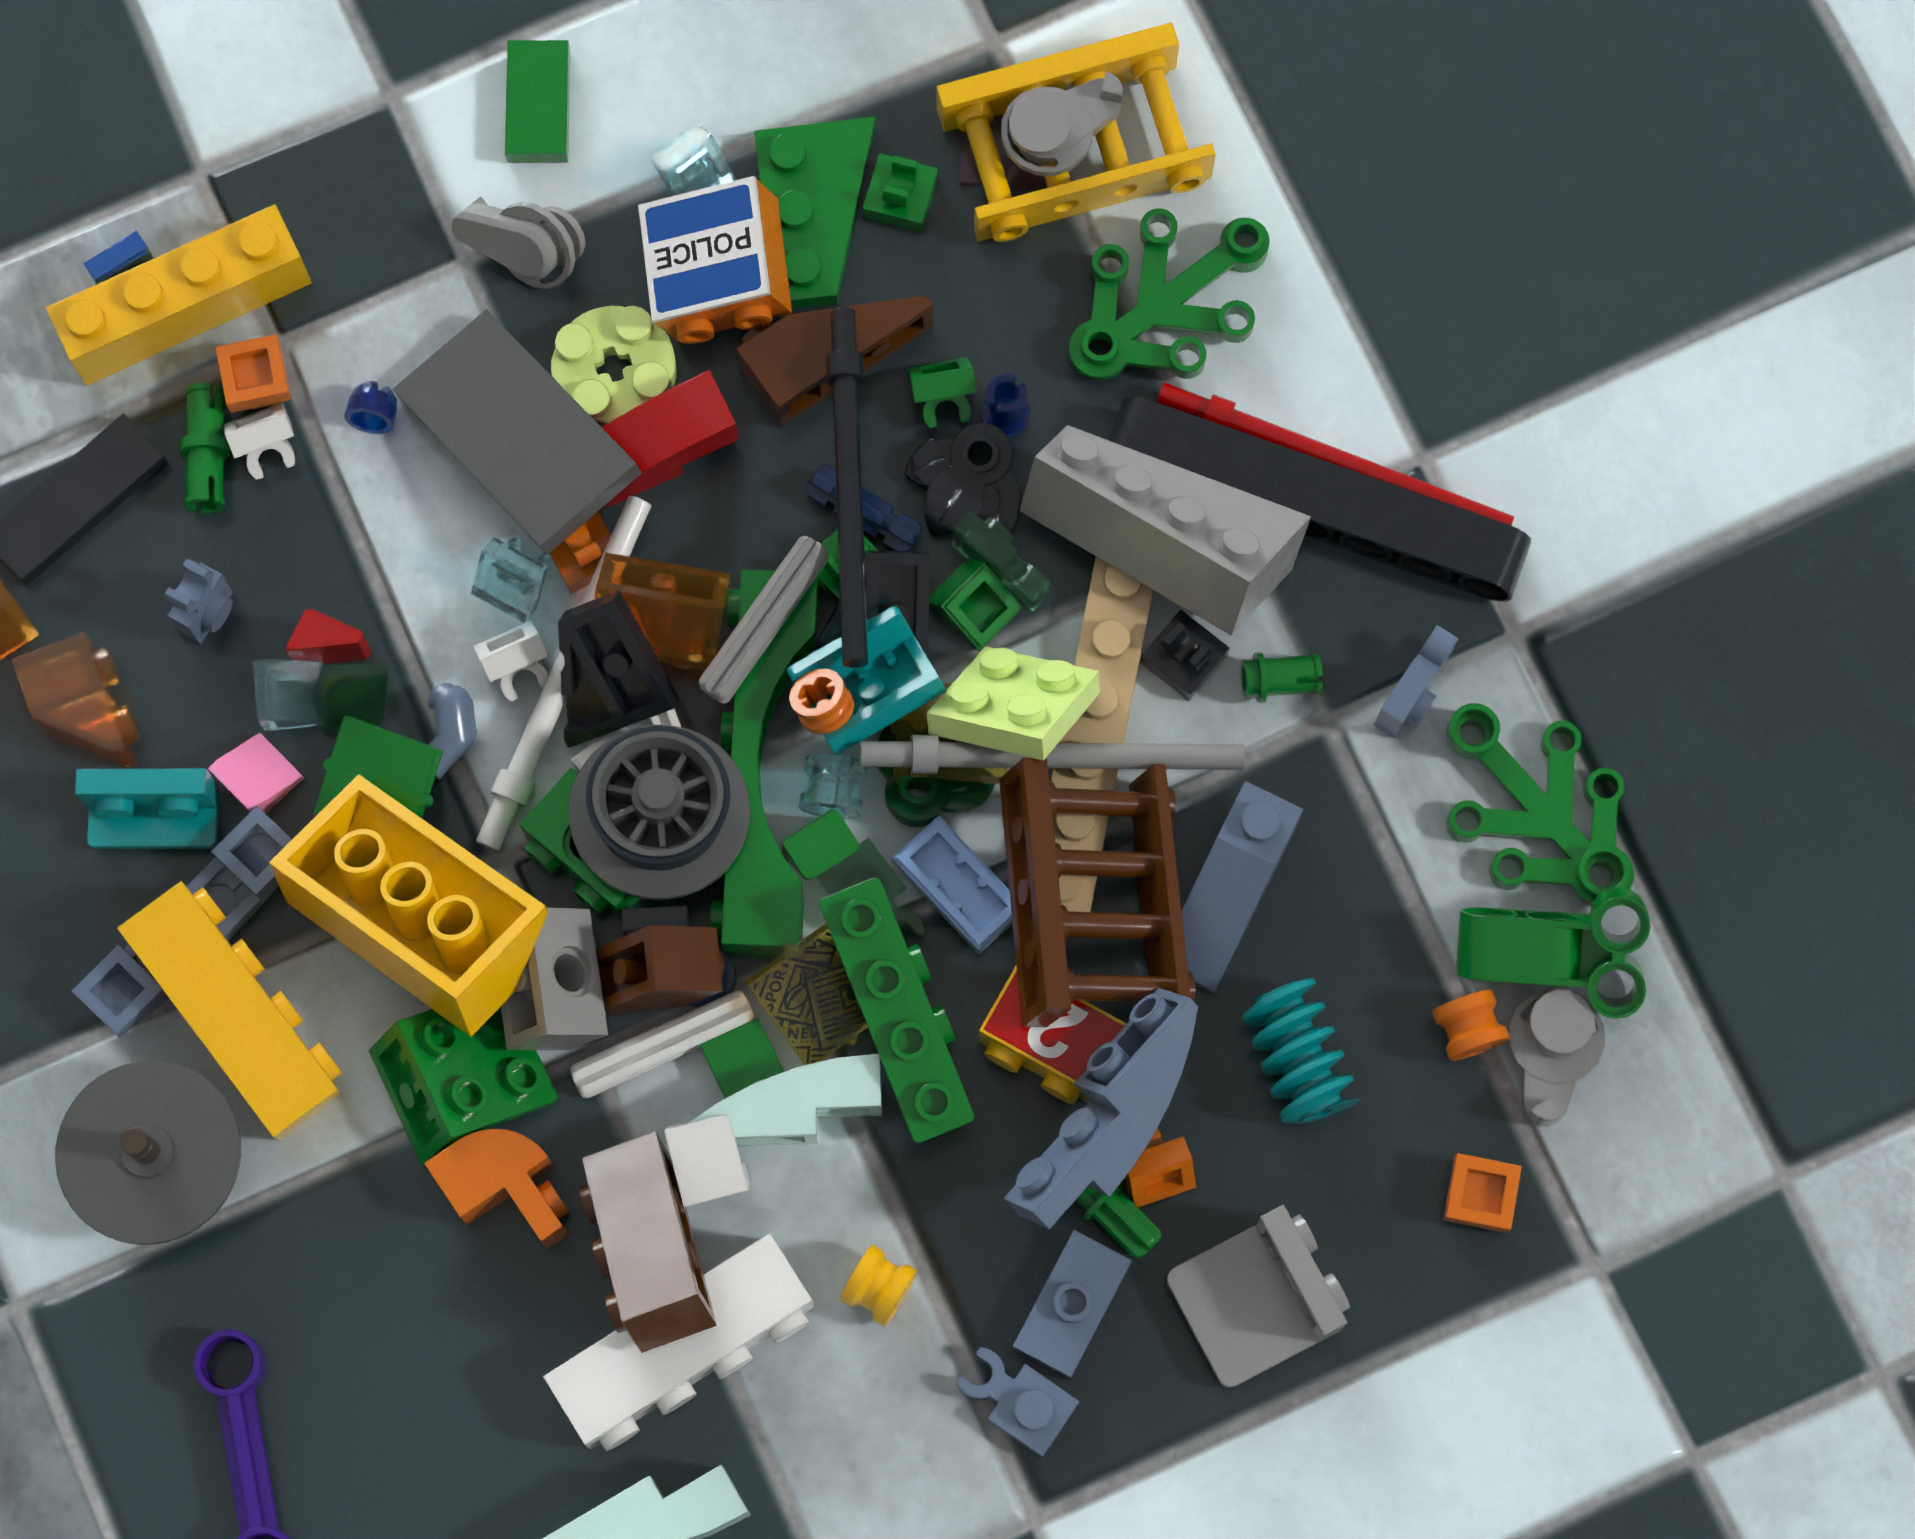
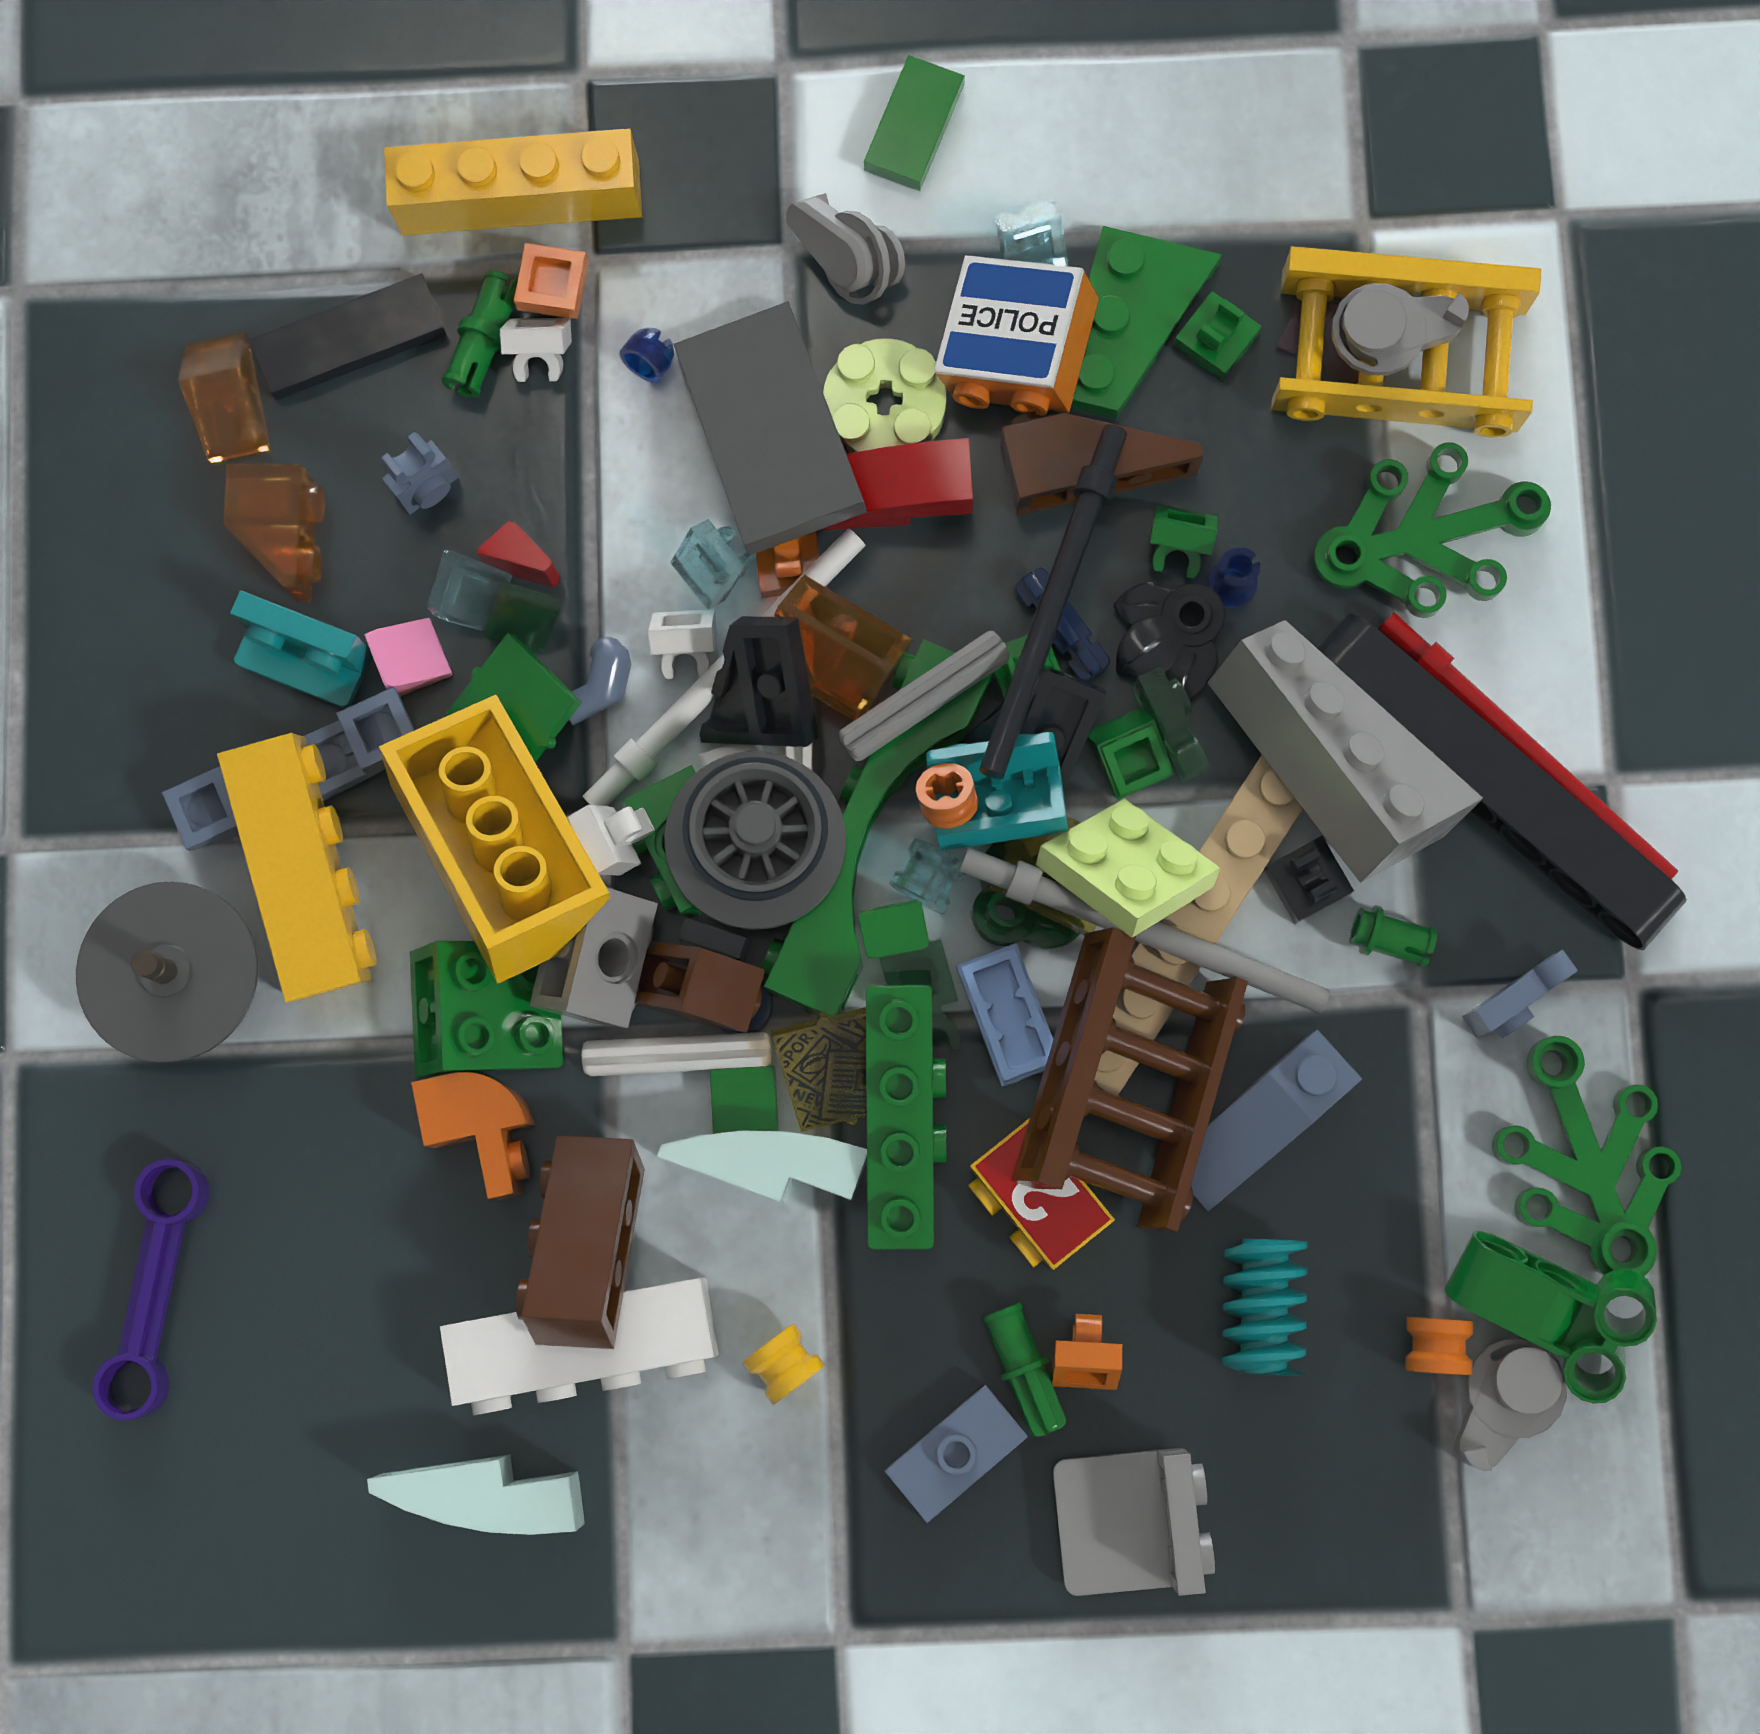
camera: 30 degrees right, 5 degrees up
blue tile [83,230,154,284] -> none
white panel [664,1114,751,1207] -> none
sand blue plate [956,1347,1080,1458] -> none
sand blue slope [1004,988,1198,1230] -> none
orange plate [1443,1153,1522,1233] -> none
none -> white tile [567,805,655,875]

